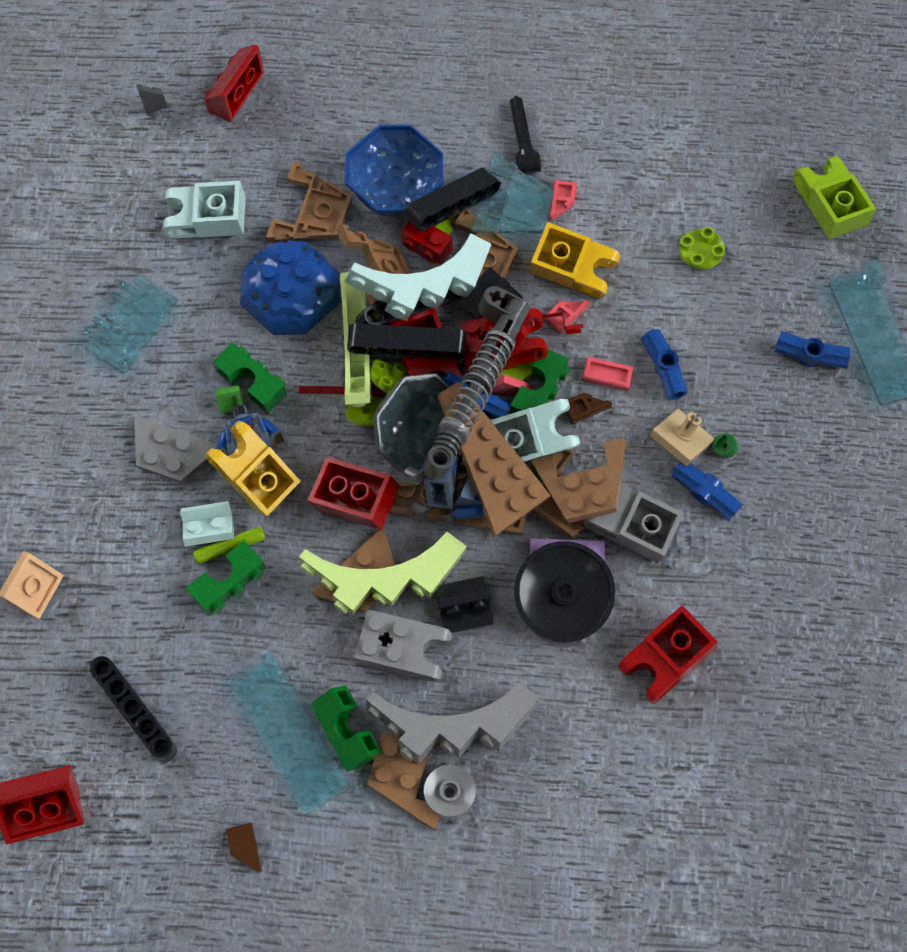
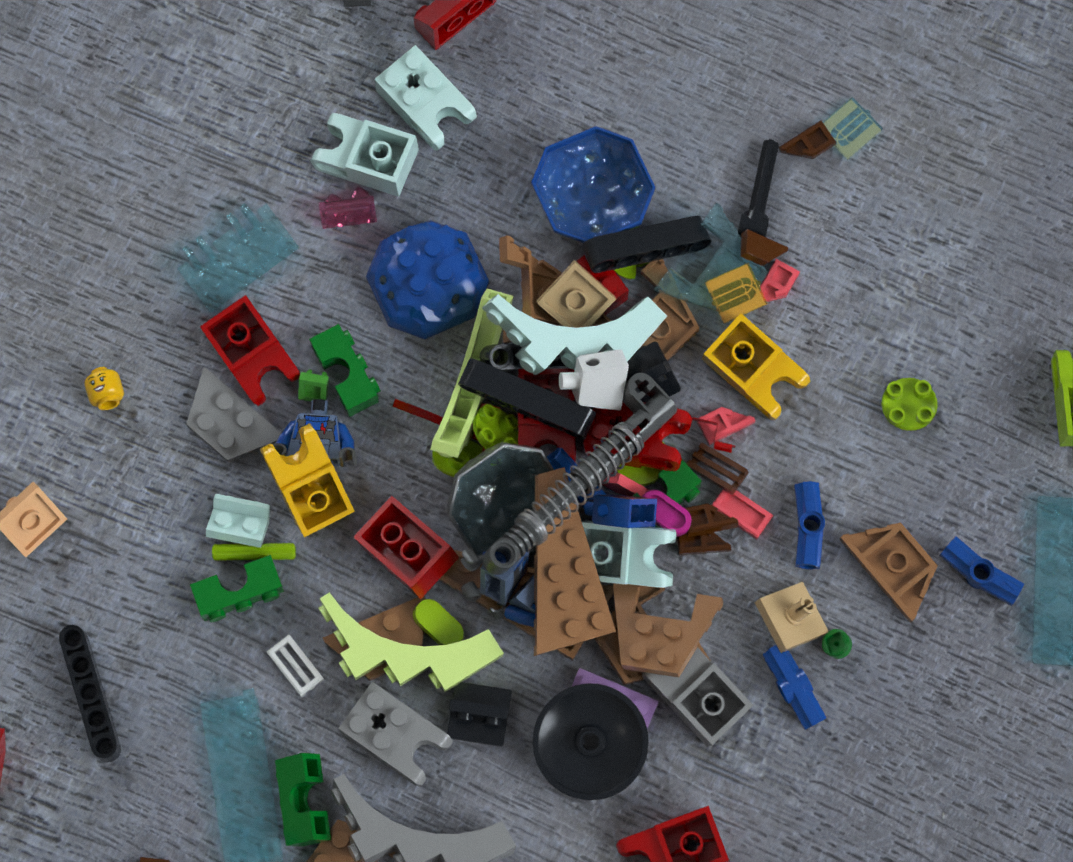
camera: 20 degrees right, 5 degrees up
medium nougat wing [266,161,352,242] -> none
none -> yellow head [84,367,124,410]
none -> red brick [200,295,301,407]
none -> white tile [267,635,324,697]
none -> clear pink tile [319,186,377,229]
none -> light aqua brick [374,45,477,151]
none -> lime tile [413,599,464,645]
none -> tan tile [536,260,616,328]
none -> white torso [559,350,629,410]
none -> blue torso [584,495,657,528]
none -> dark pink tile [642,490,691,536]
none -> reddish brown tile [685,503,738,537]
none -> reddish brown tile [686,442,749,495]
none -> clear yellow piece [705,263,768,324]
none -> reddish brown tile [740,229,788,266]
none -> reddish brown tile [779,120,836,159]
none -> clear light blue piece [823,97,883,160]
none -> medium nougat wing [839,522,938,623]

